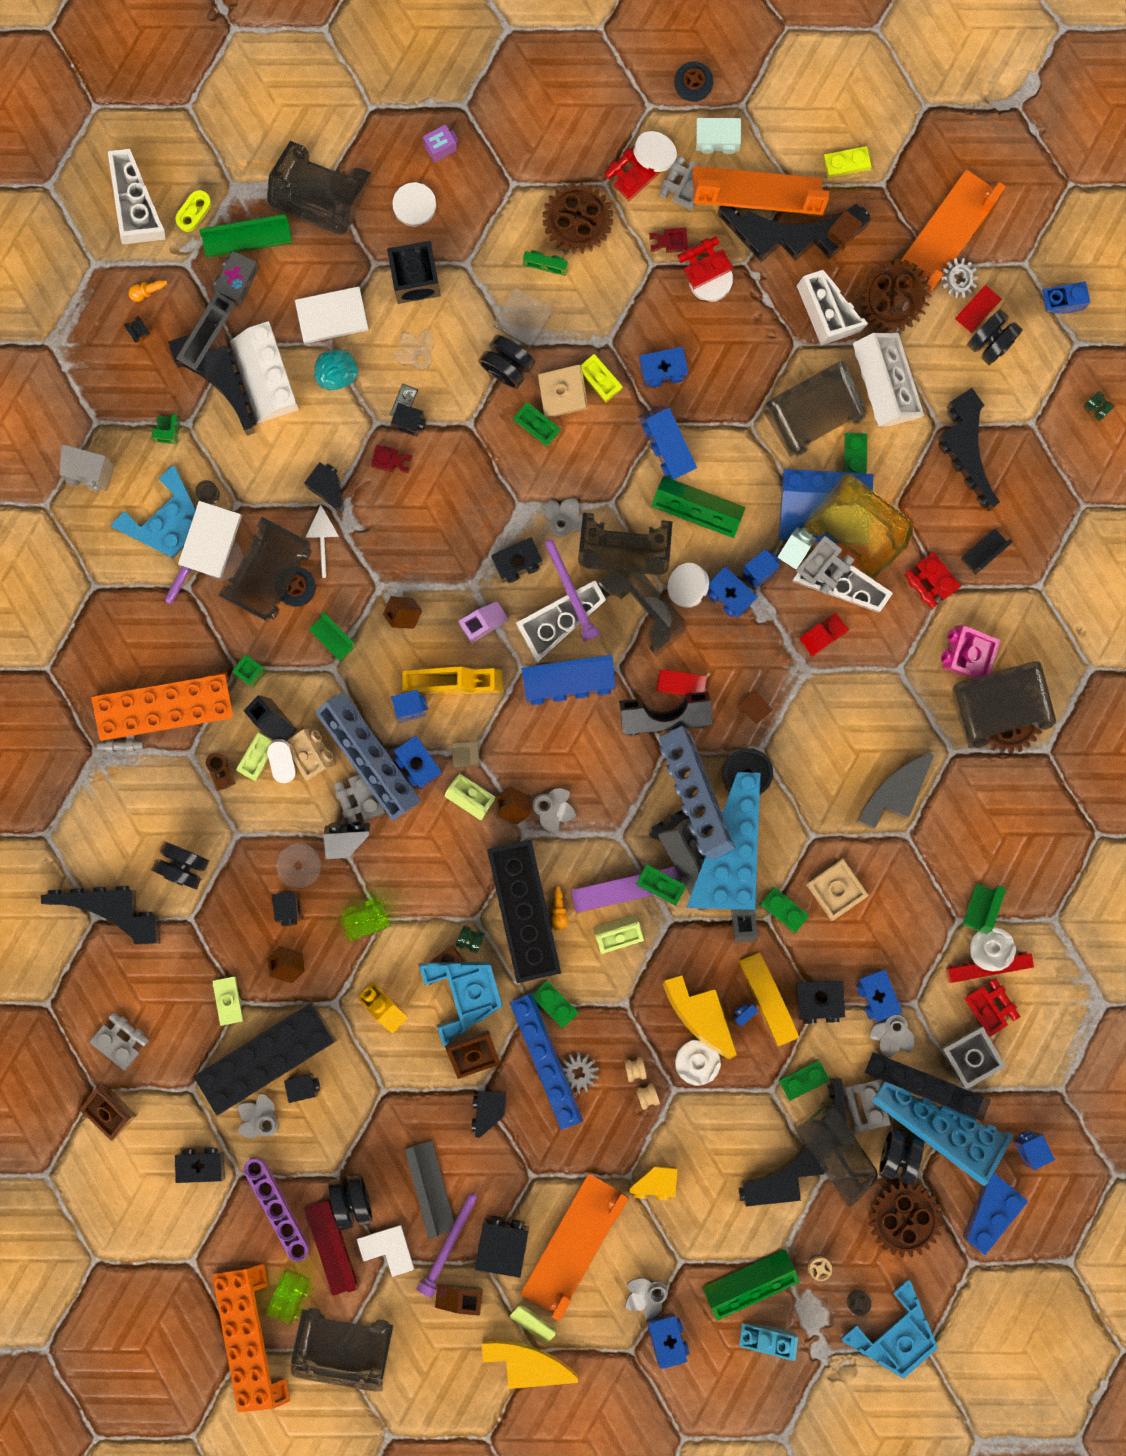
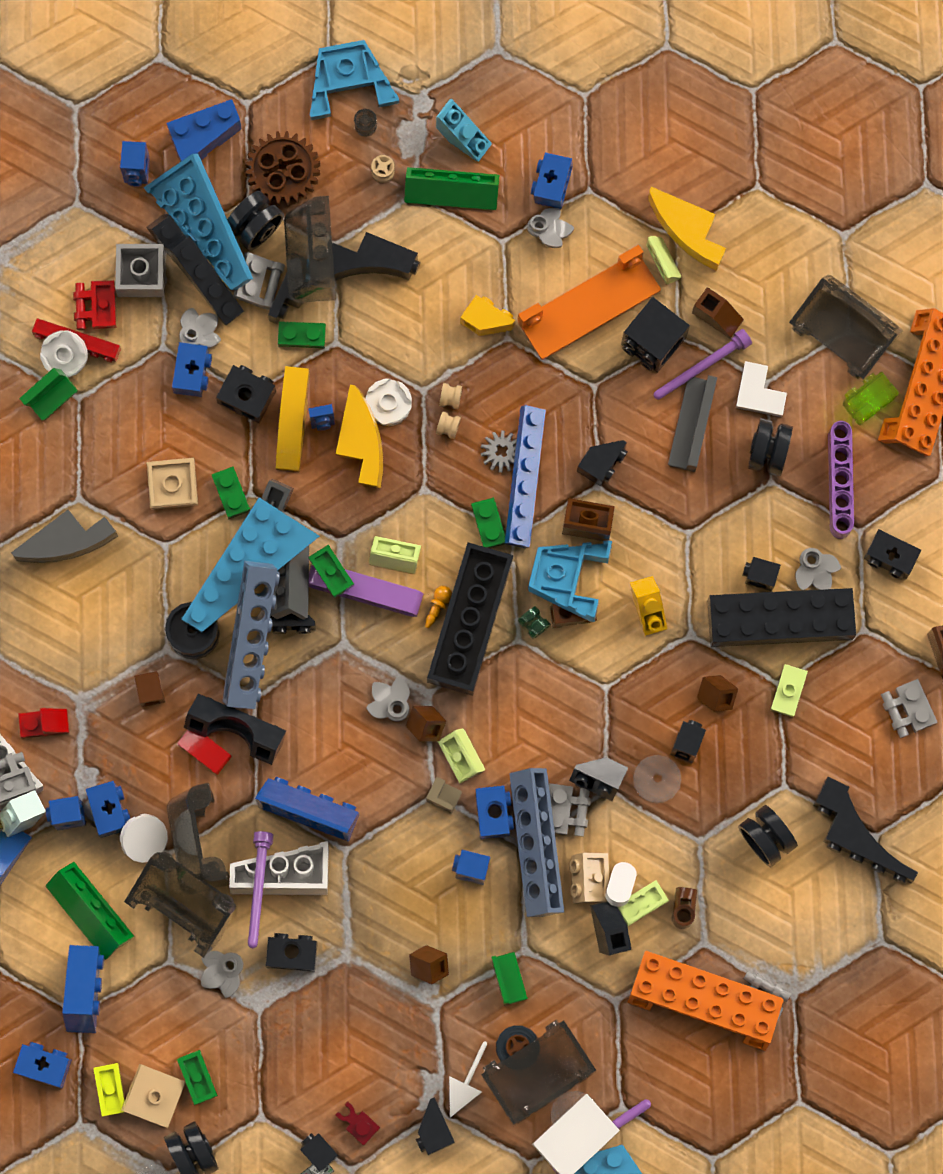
camera: 155 degrees left, 5 degrees down
green panel [232,654,267,688] -> none
dark red panel [305,1199,359,1296] -> none
clear neon green brick [339,898,392,942] -> none
yellow slope [402,667,503,694] -> none
lavender slope [458,602,509,644] -> none

